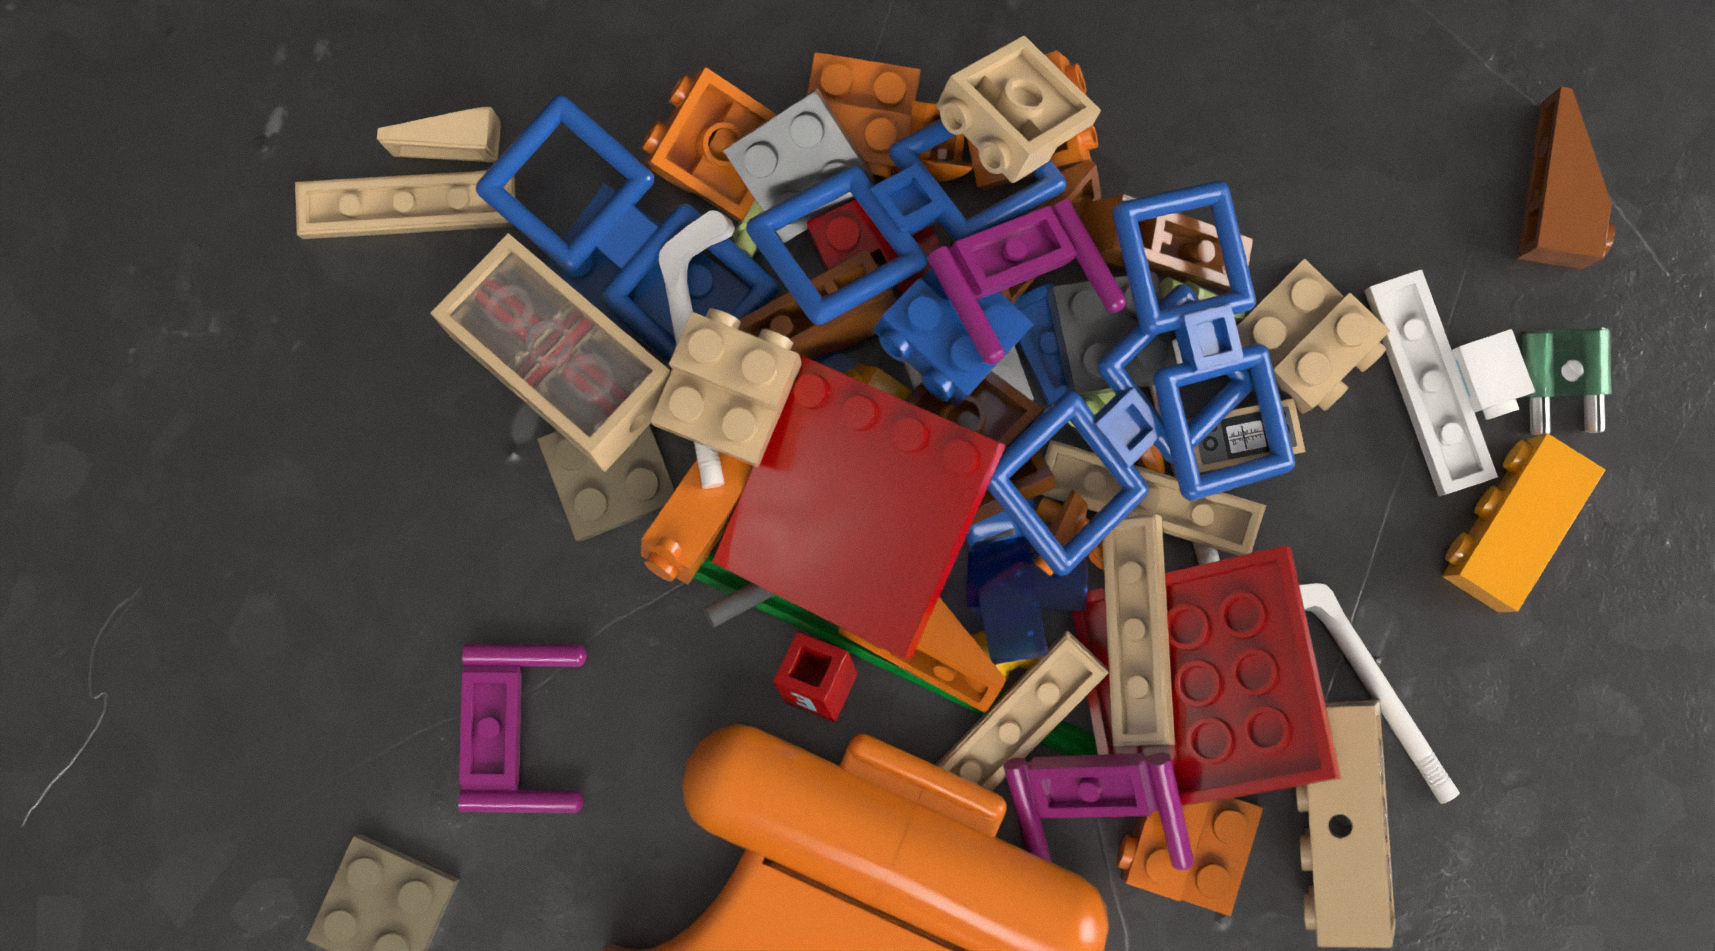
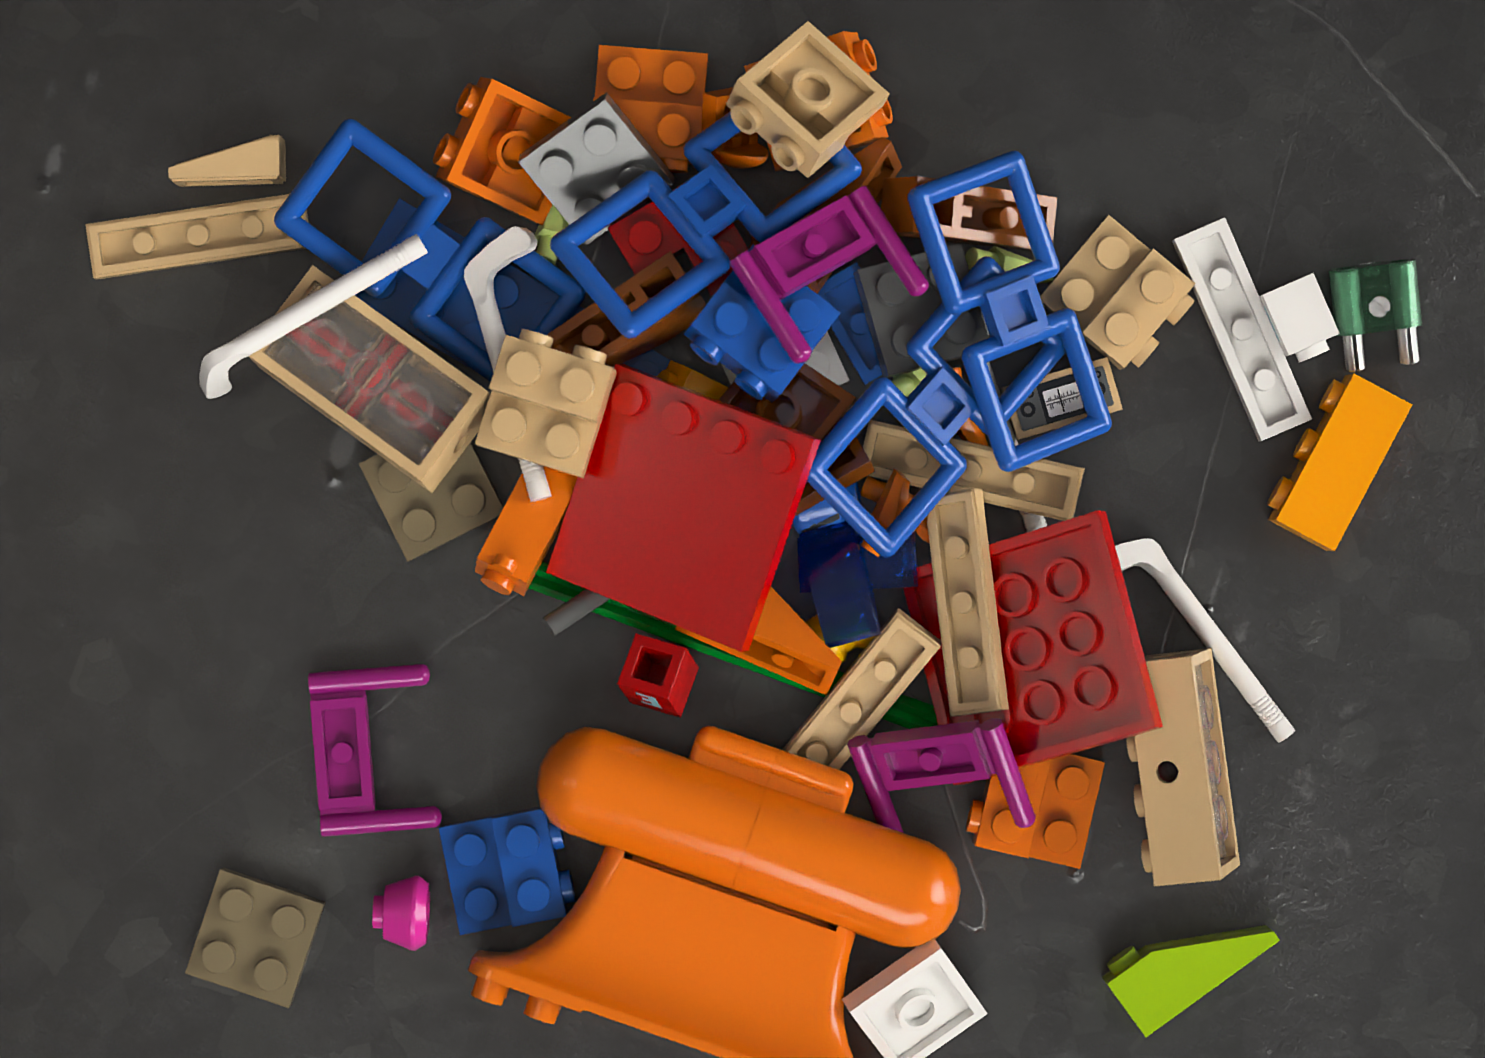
camera: 20 degrees left, 5 degrees up
dark orange slope [1517,86,1615,270] -> none
none -> white piece [199,234,428,399]
none -> dark pink cone [372,875,430,951]
none -> blue plate [439,806,576,935]

